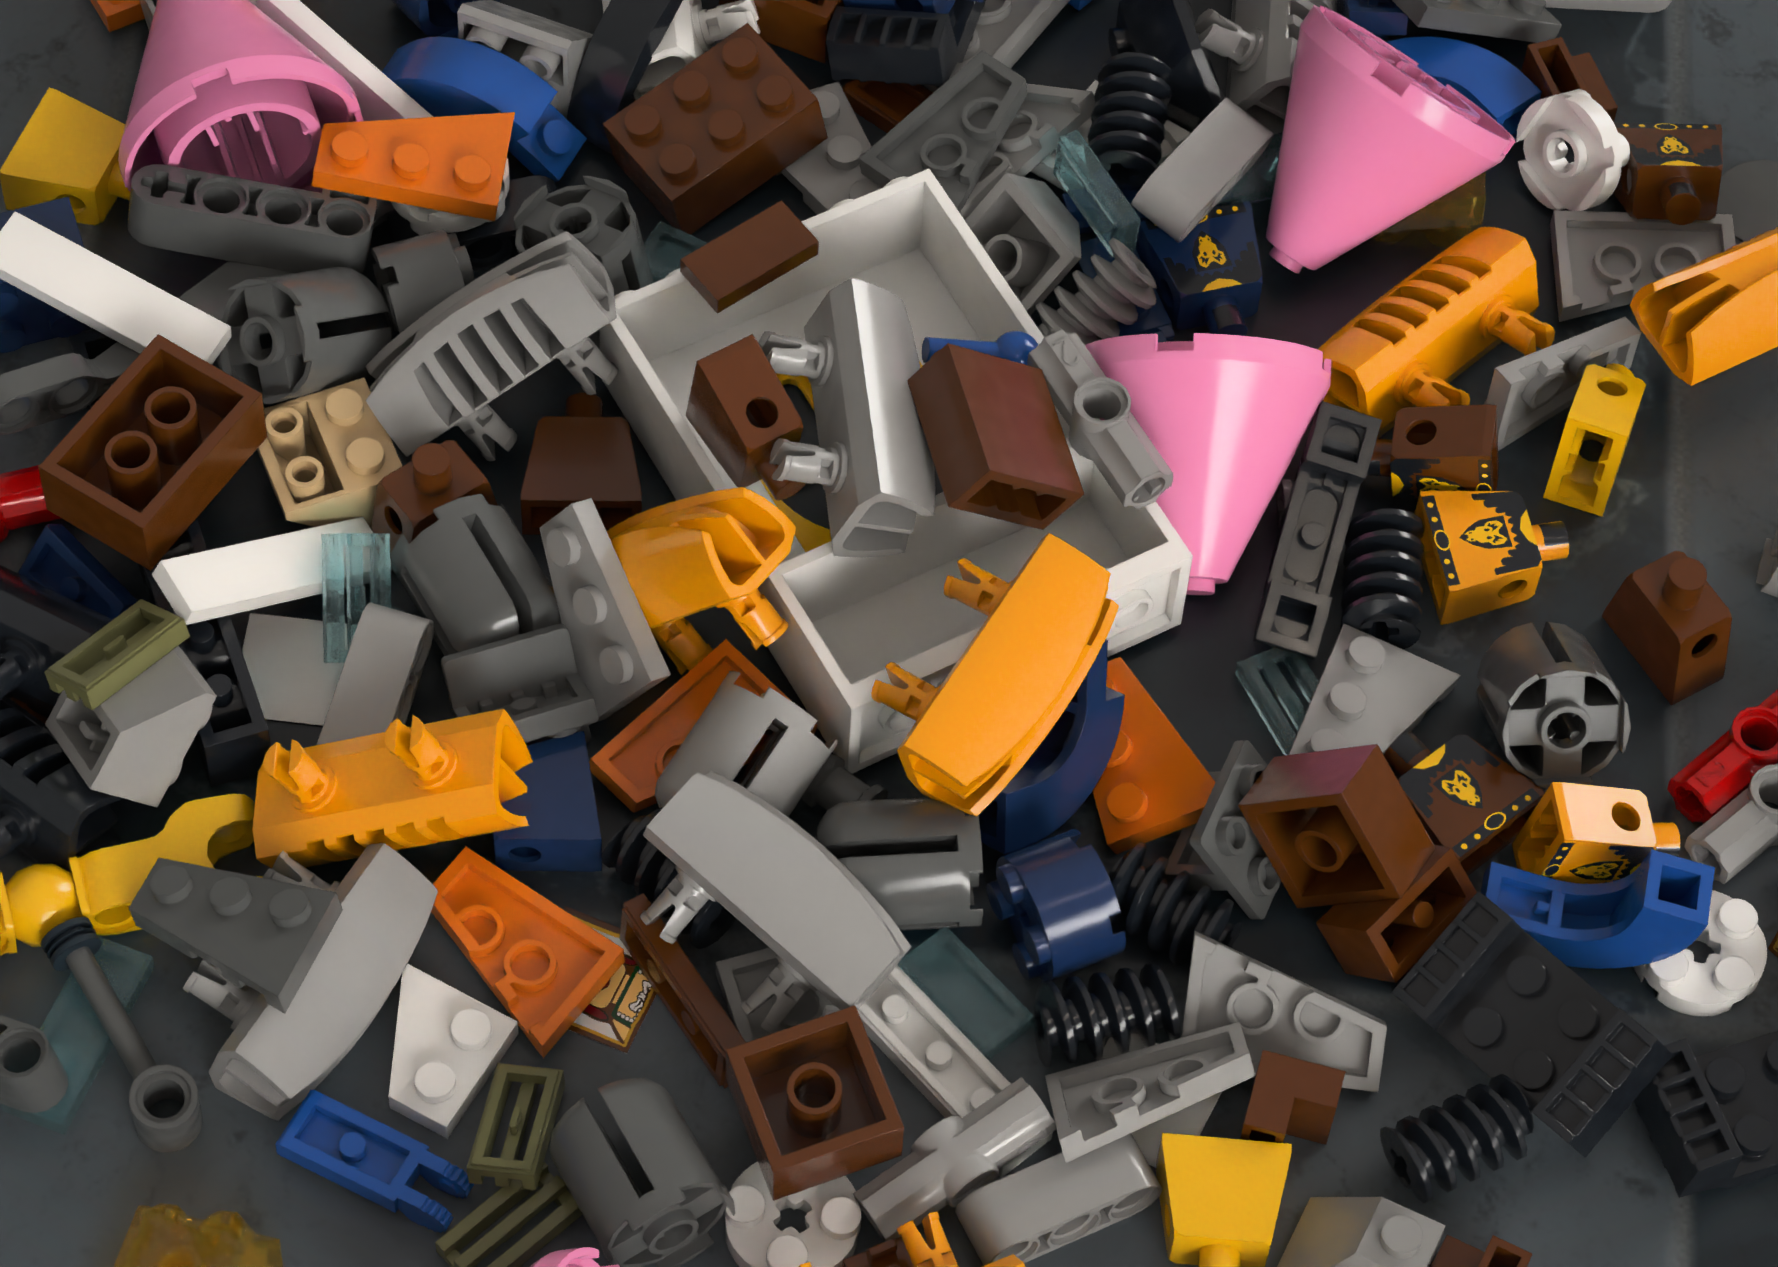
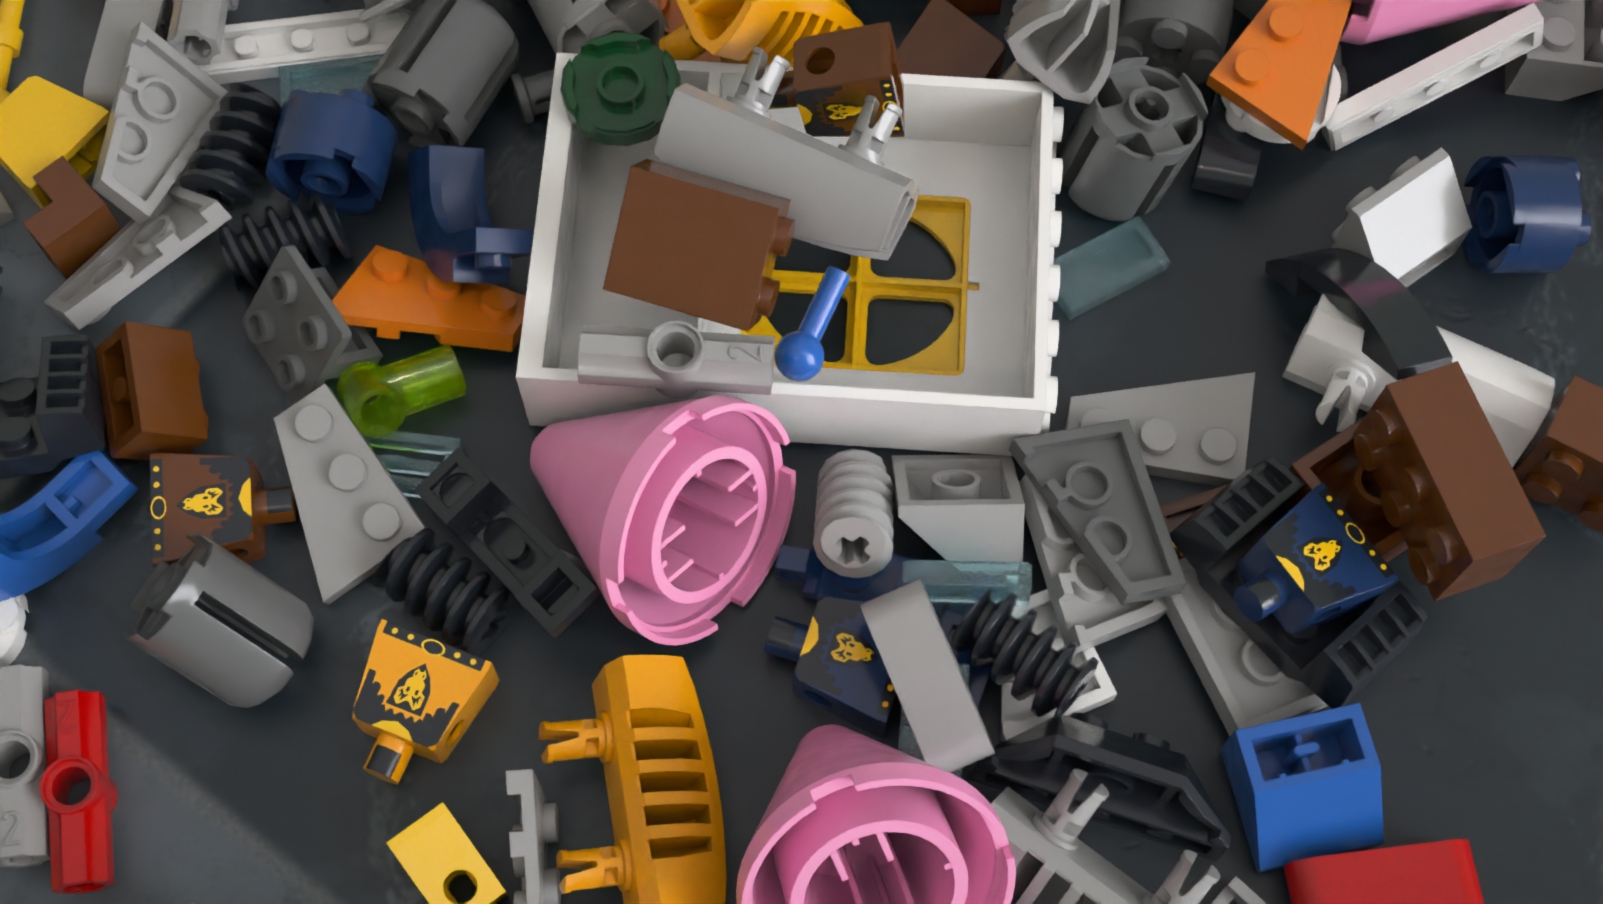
camera: 125 degrees right, 10 degrees up
blue arch [382,36,587,182] -> none
reddish brown brick [603,23,828,239] -> none
reddish brown tile [680,200,819,314] -> none
light orange piece [871,533,1119,816] -> none
reddish brown brick [1238,744,1436,908] -> none
reddish brown torso [1367,404,1499,512] -> none
light orange torso [1512,782,1680,884] -> none
reddish brown torso [1602,551,1732,706] -> none
none -> clear neon green piece [337,344,467,438]
none -> dark green tile [560,32,681,146]

